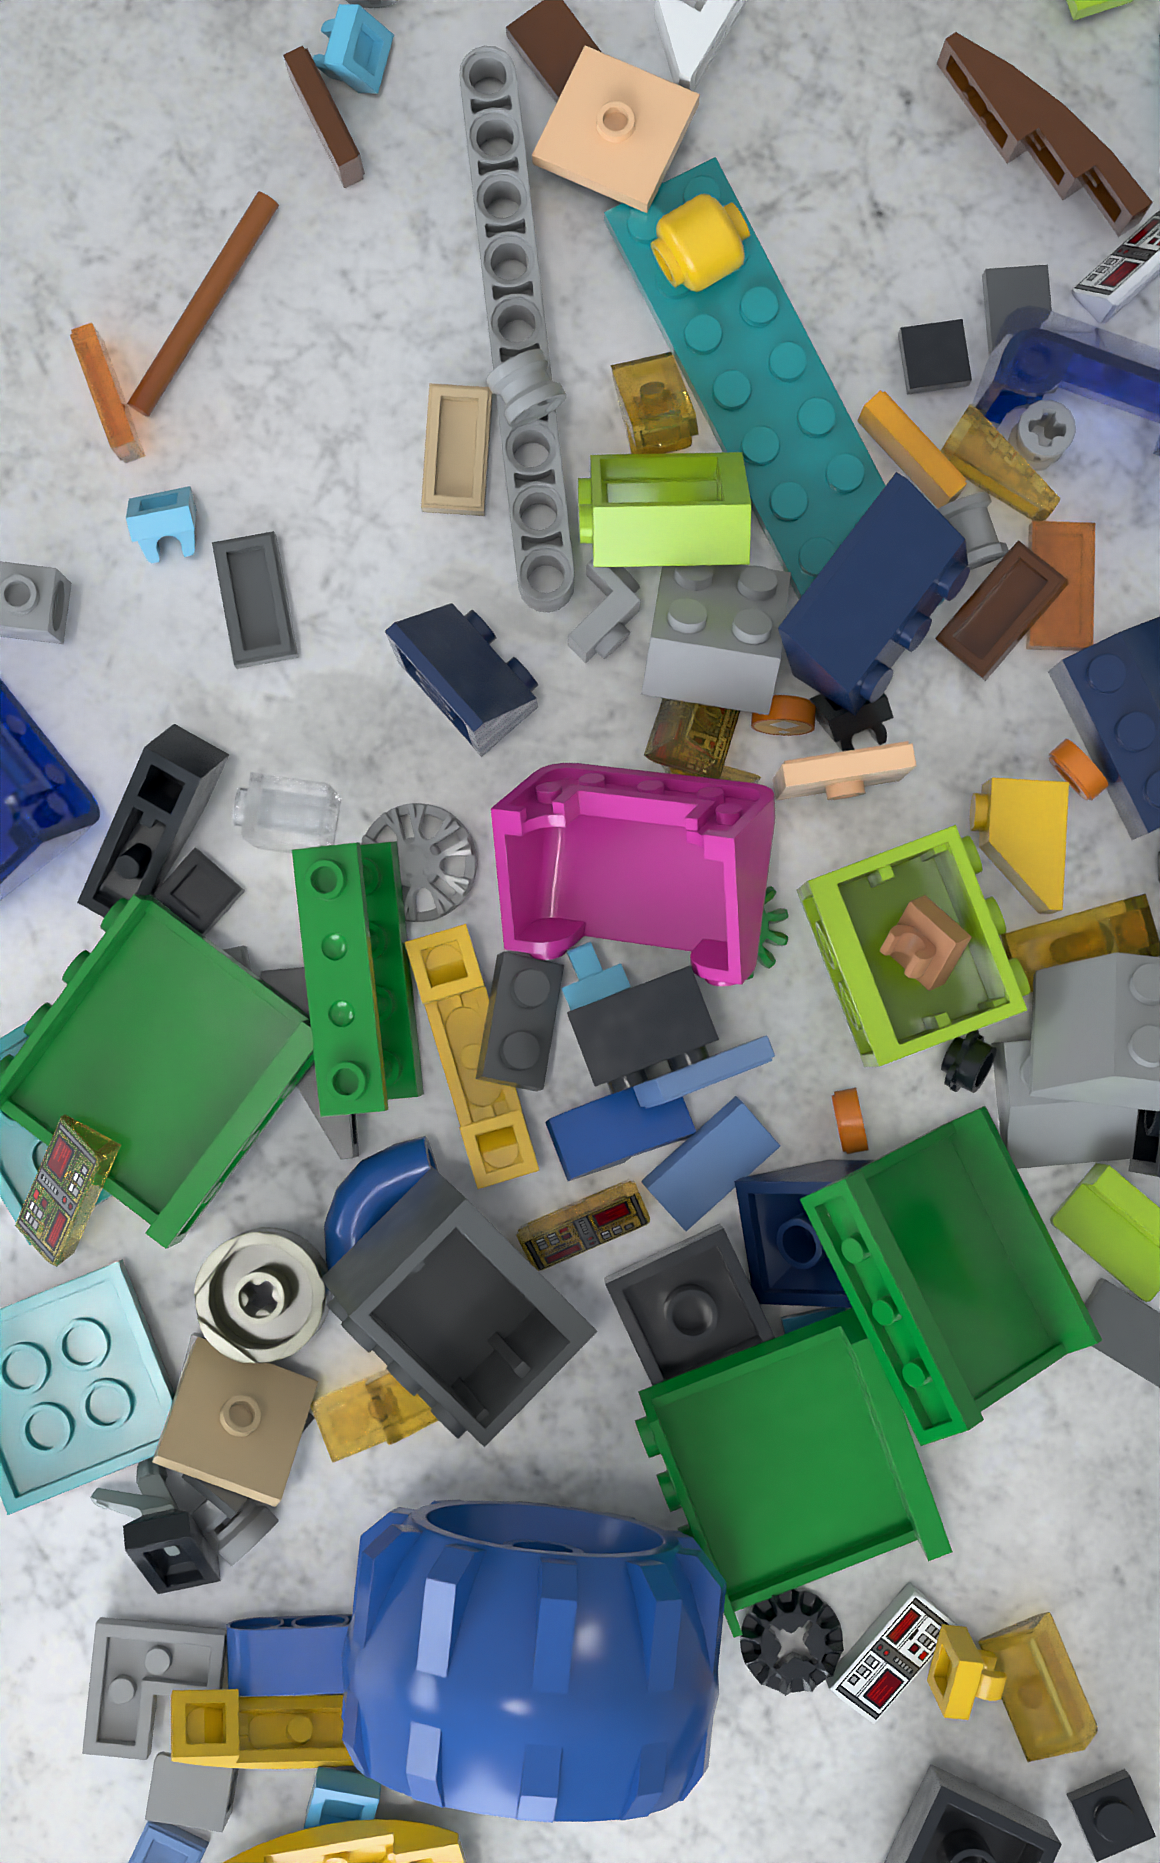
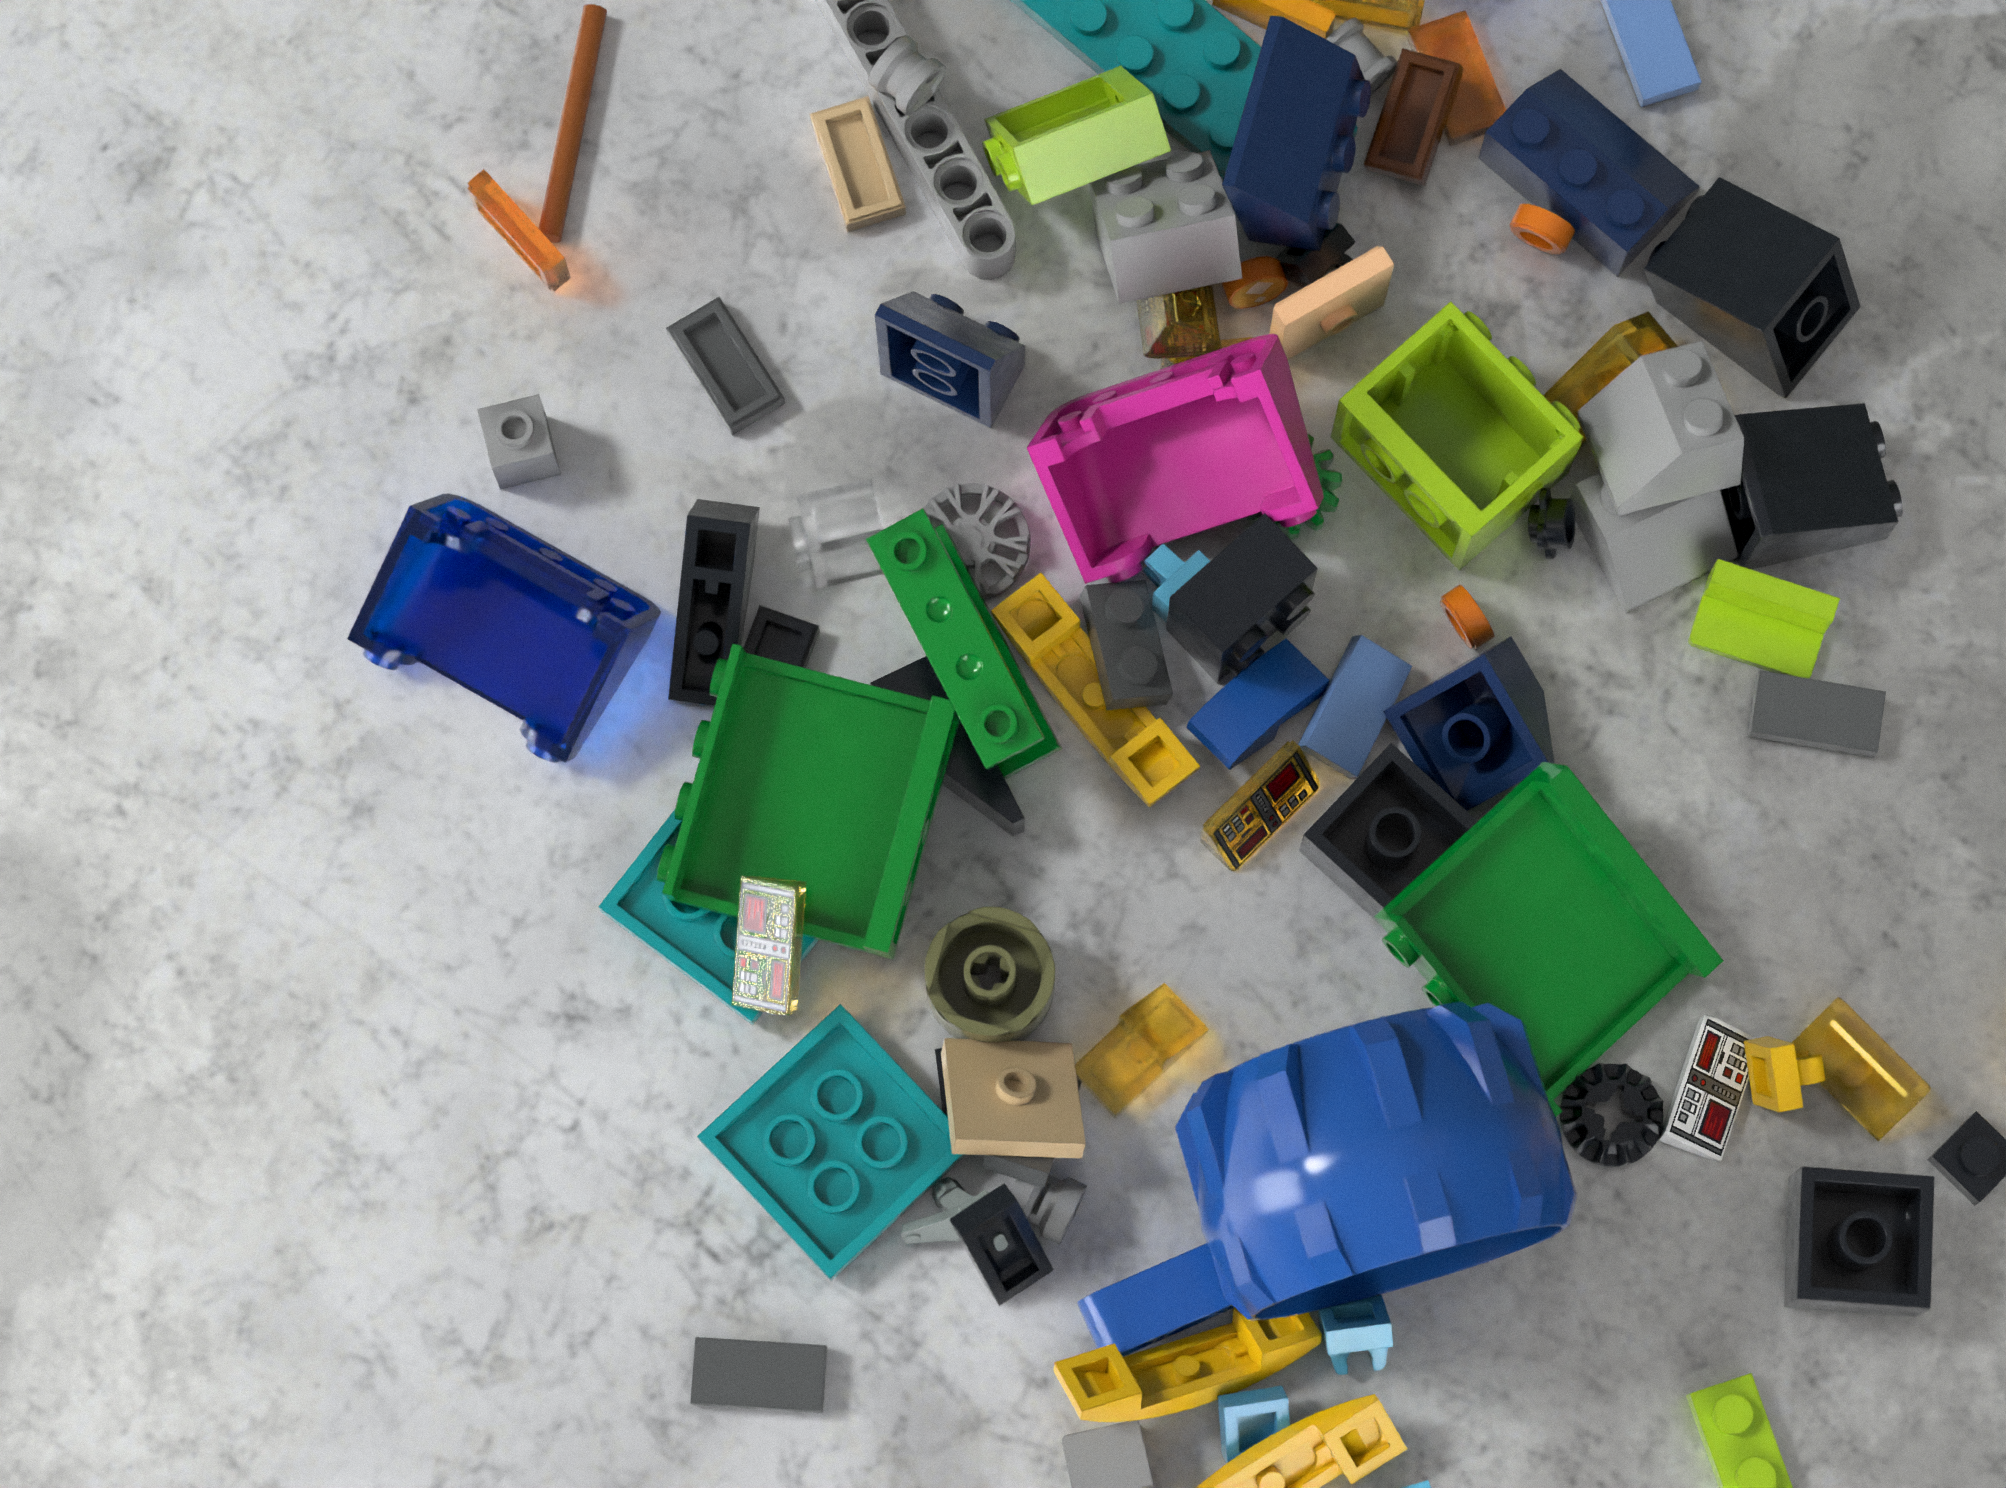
camera: 20 degrees left, 10 degrees down
light grey plate [82,1617,227,1760] -> none
medium azure tile [126,486,197,563] -> none
dark grey container [321,1167,598,1447] -> none
blue cylinder [324,1136,438,1271] -> none
light grey bracket [568,559,641,663] -> none
clear yellow slope [610,352,699,454] -> none
medium blue tile [633,1035,775,1109] -> none
green panel [800,1106,1102,1446] -> none
nougat tile [880,895,972,991] -> none
yellow slope [969,777,1069,914] -> none

